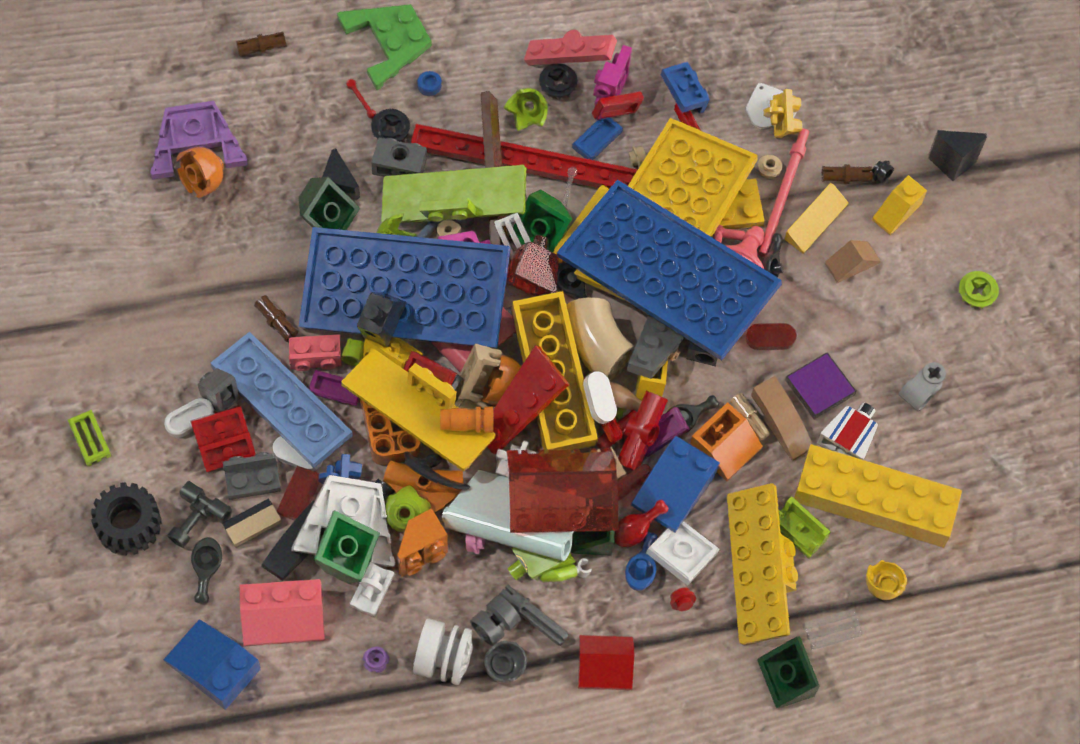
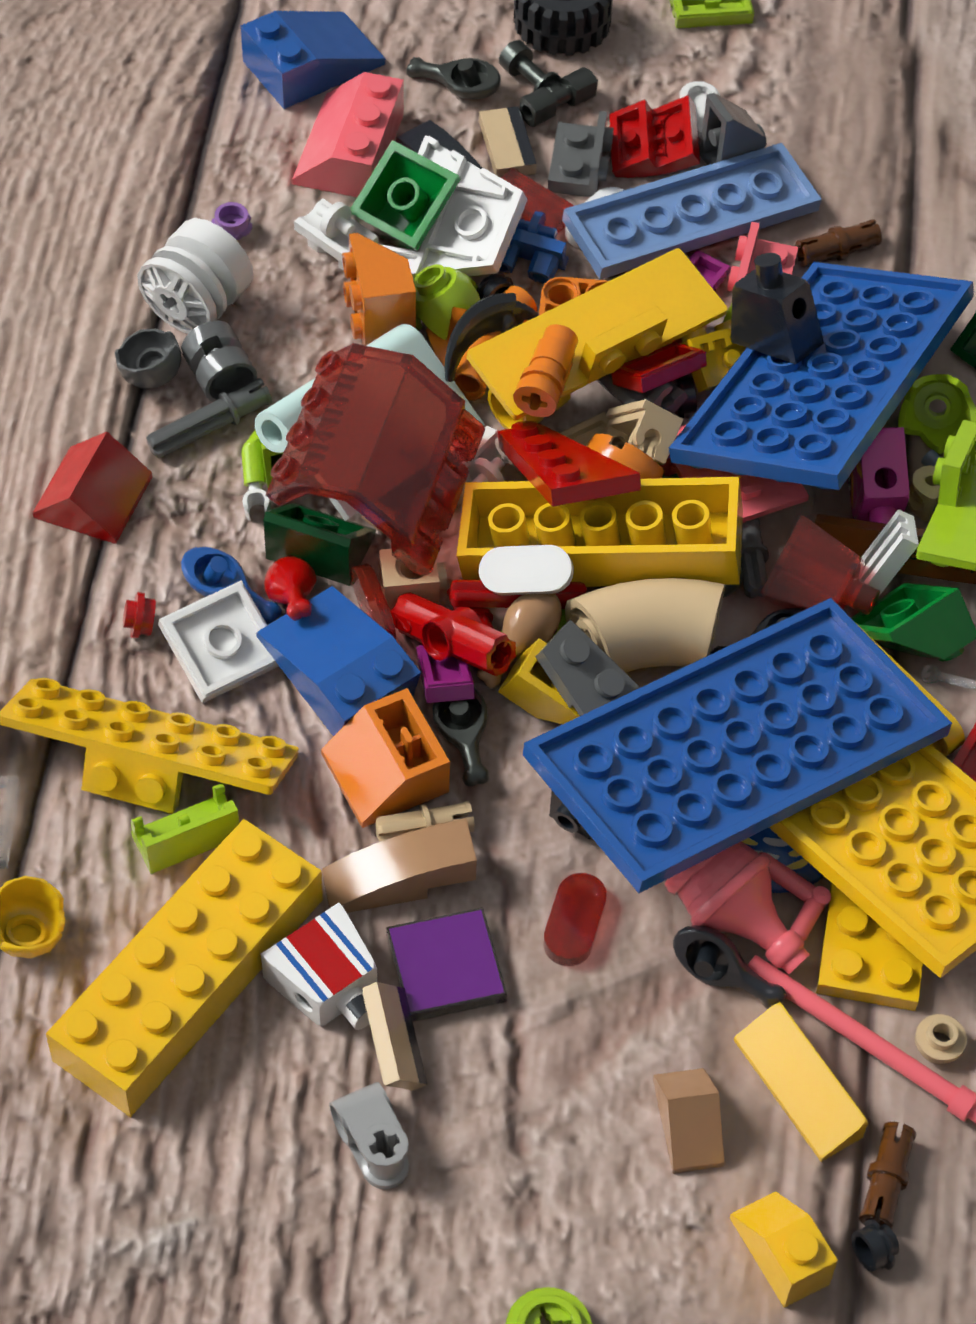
camera: 110 degrees right, 10 degrees down
none -> tan tile [362,982,428,1091]

